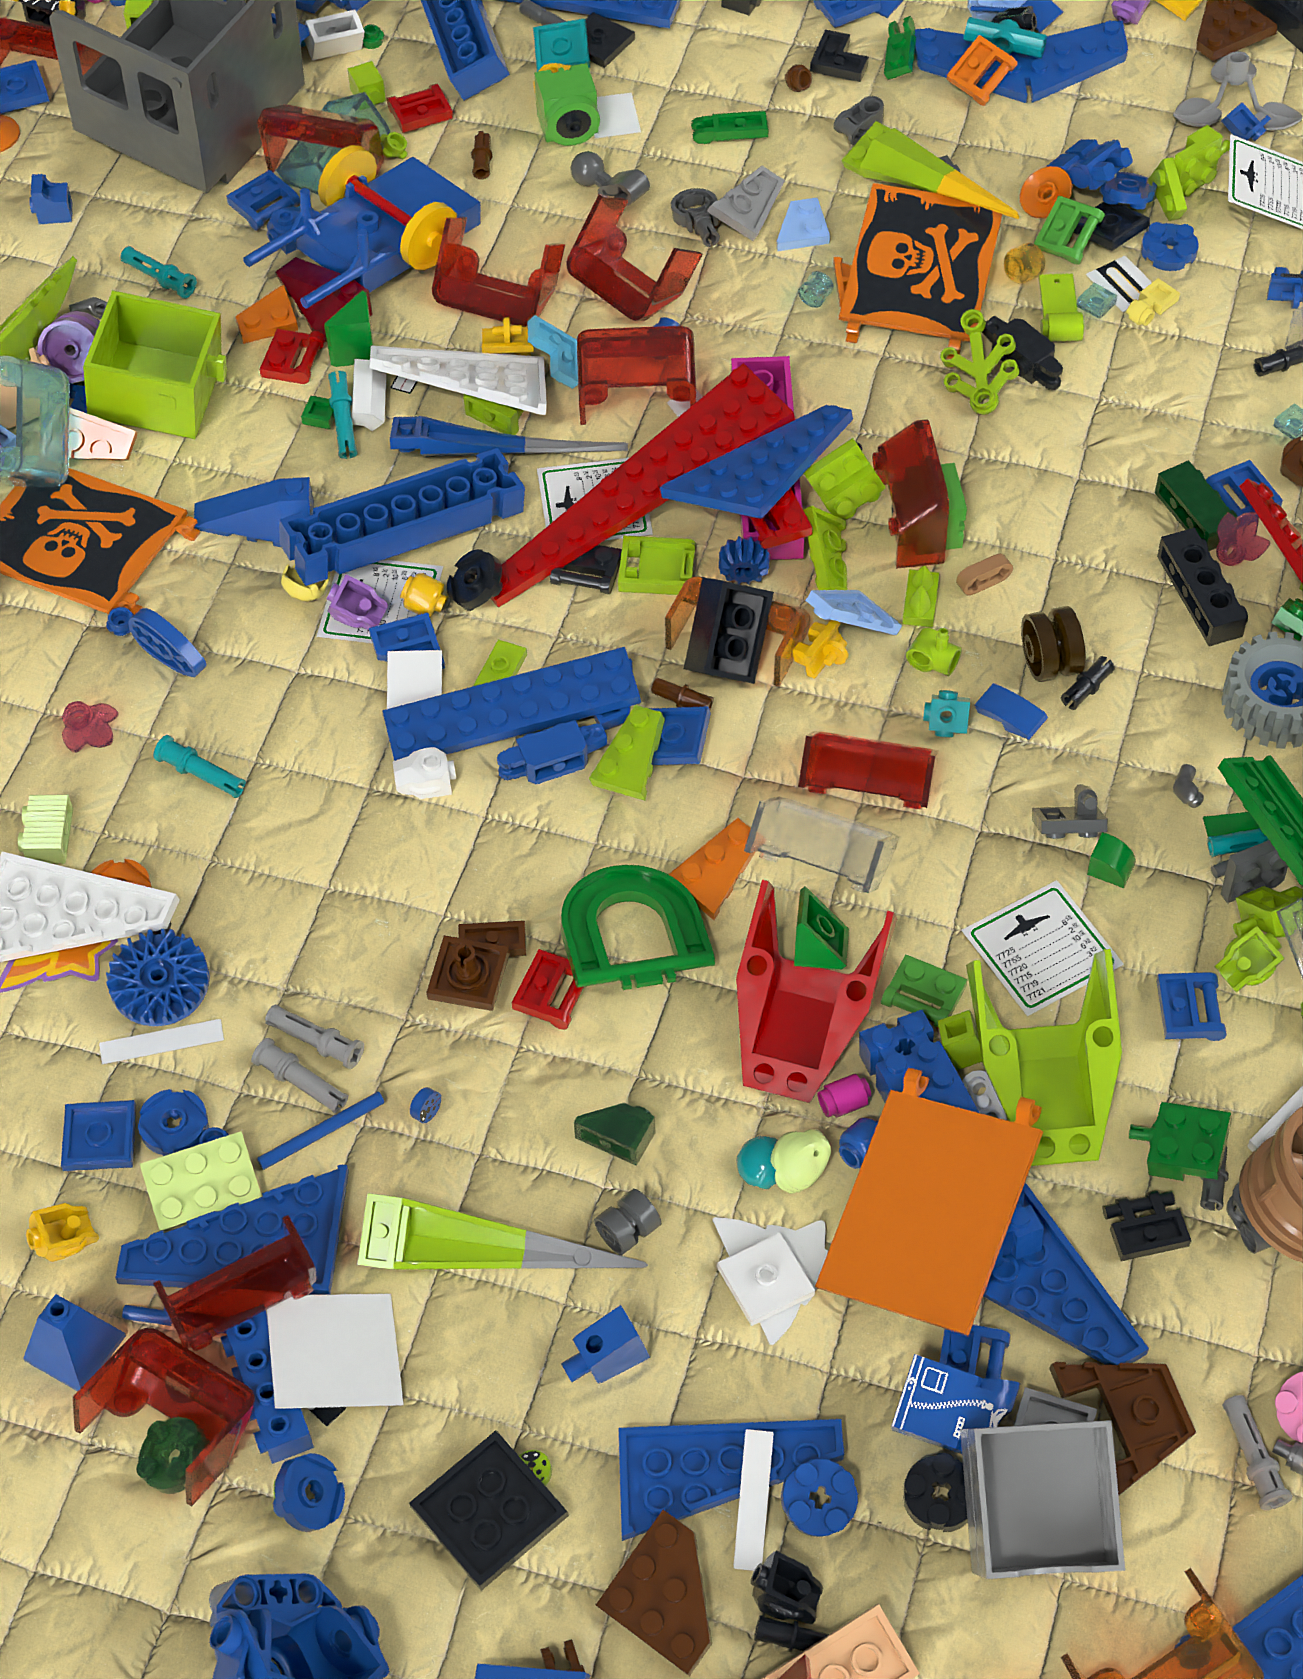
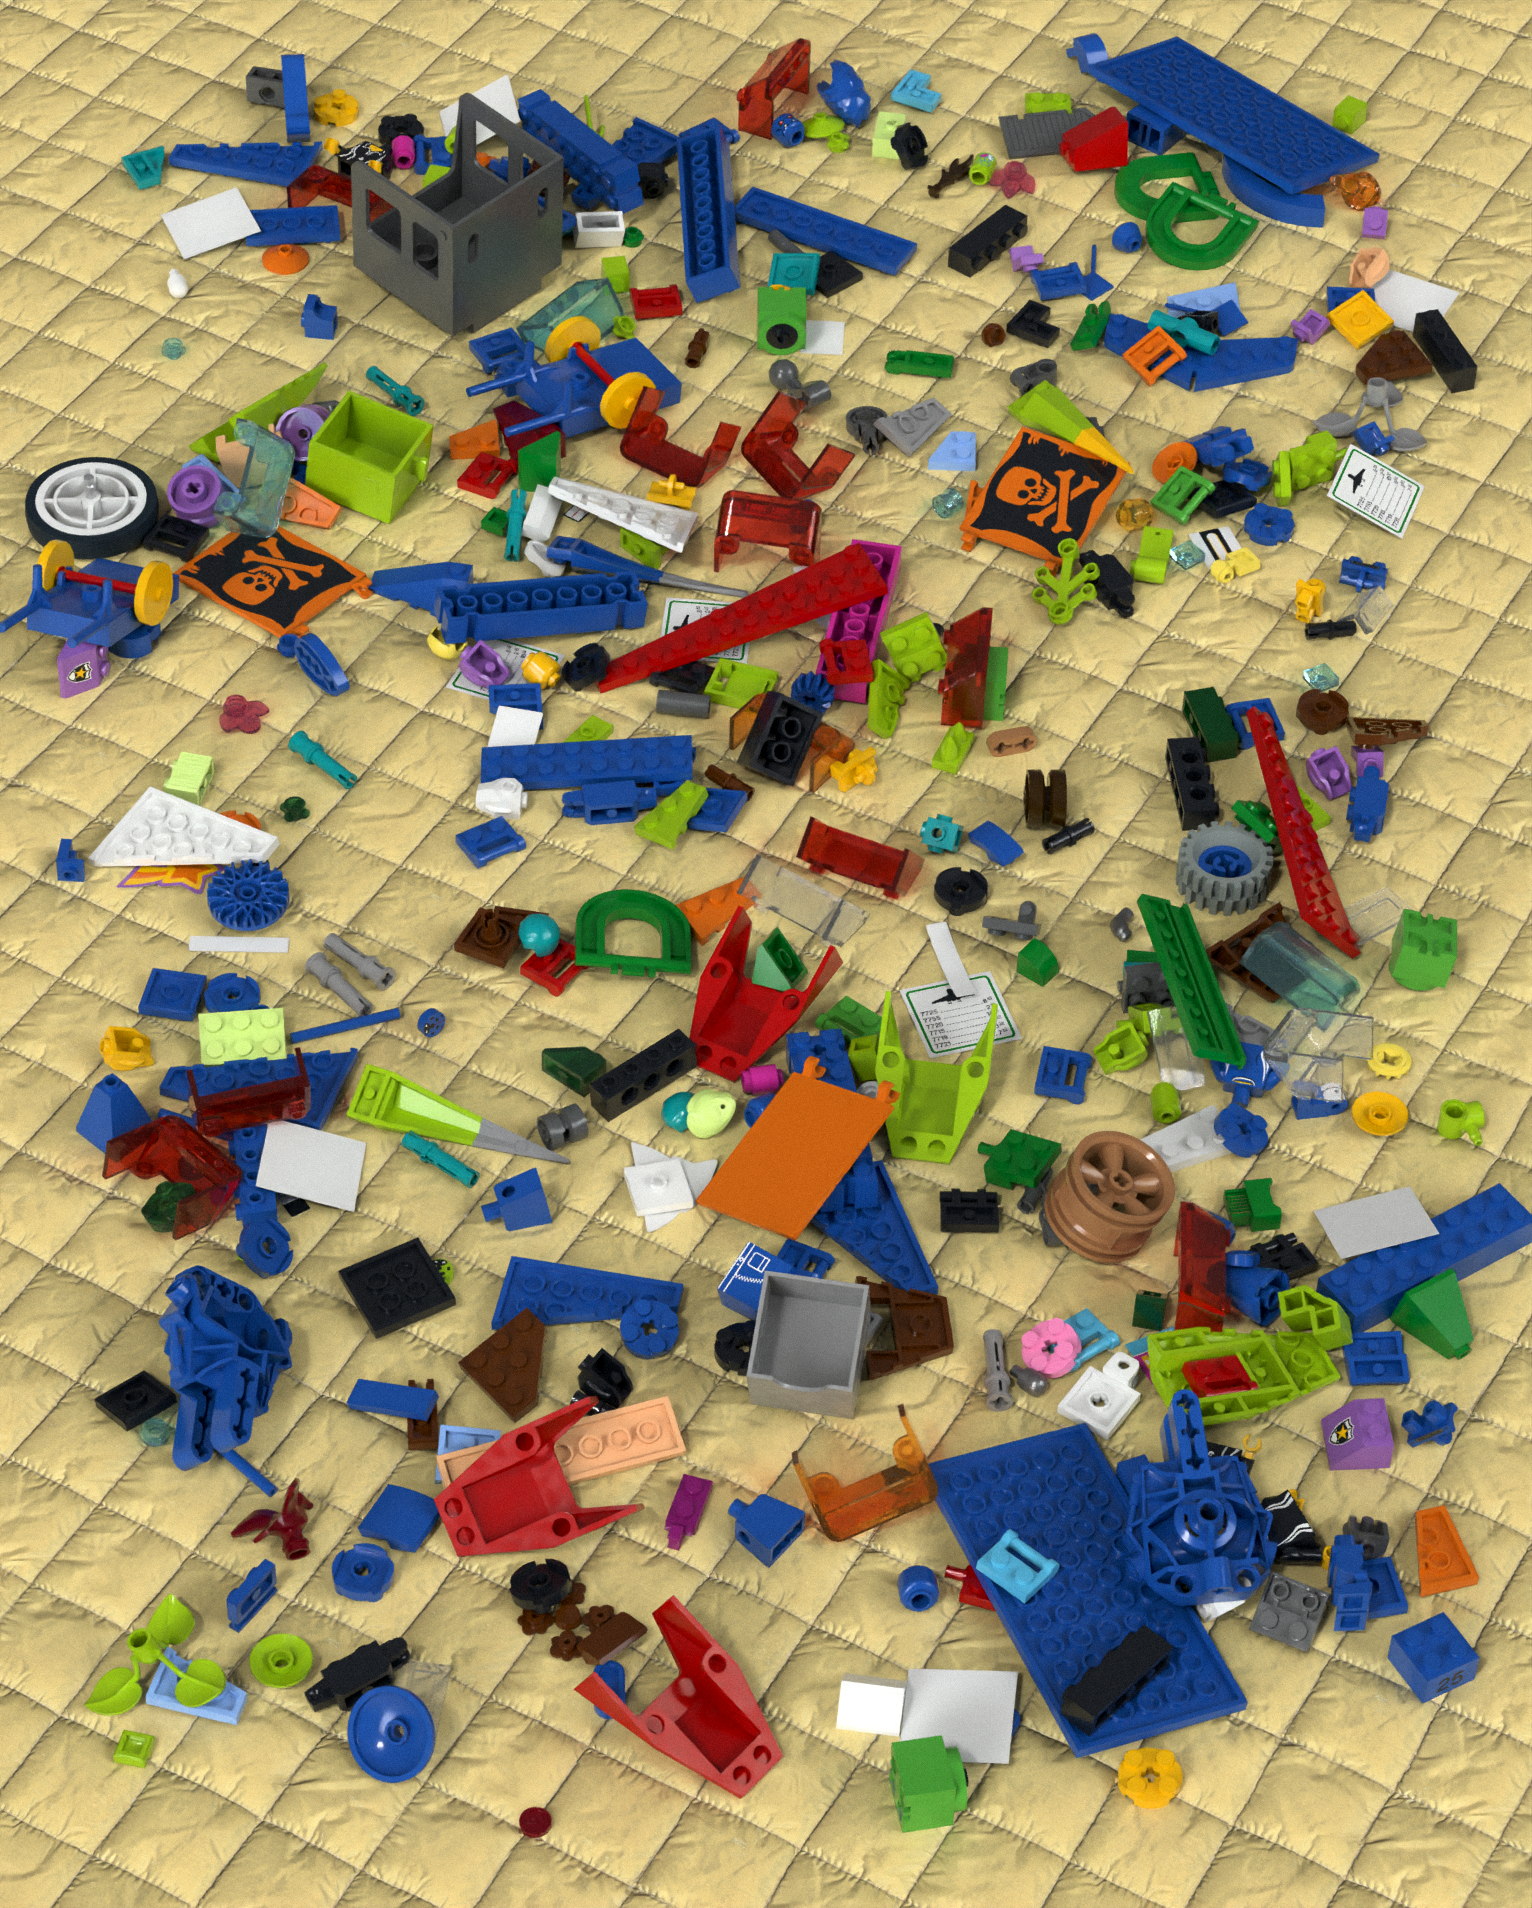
camera: 10 degrees right, 10 degrees down
clear red windscreen [257,104,384,179] -> none
medium azure plate [528,315,580,389] -> none
blue wing [660,405,853,519] -> none
white sticker [733,1429,773,1571] -> none
light blue wing [805,590,903,635] -> none
lime piece [906,628,962,676] -> none
clear pink plate [1216,512,1270,566] -> none
none -> clear green plate [280,796,310,822]
none -> teal pin [401,1130,480,1188]
none -> blue plate [455,816,526,869]
none -> teal hair [518,914,560,957]
none -> white plate [524,541,566,577]
none -> black brick [589,1029,697,1122]
none -> dark grey piece [656,690,711,719]
none -> white sticker [926,922,977,997]
none -> black plate [934,867,988,916]
none -> yellow hips [1295,578,1326,623]

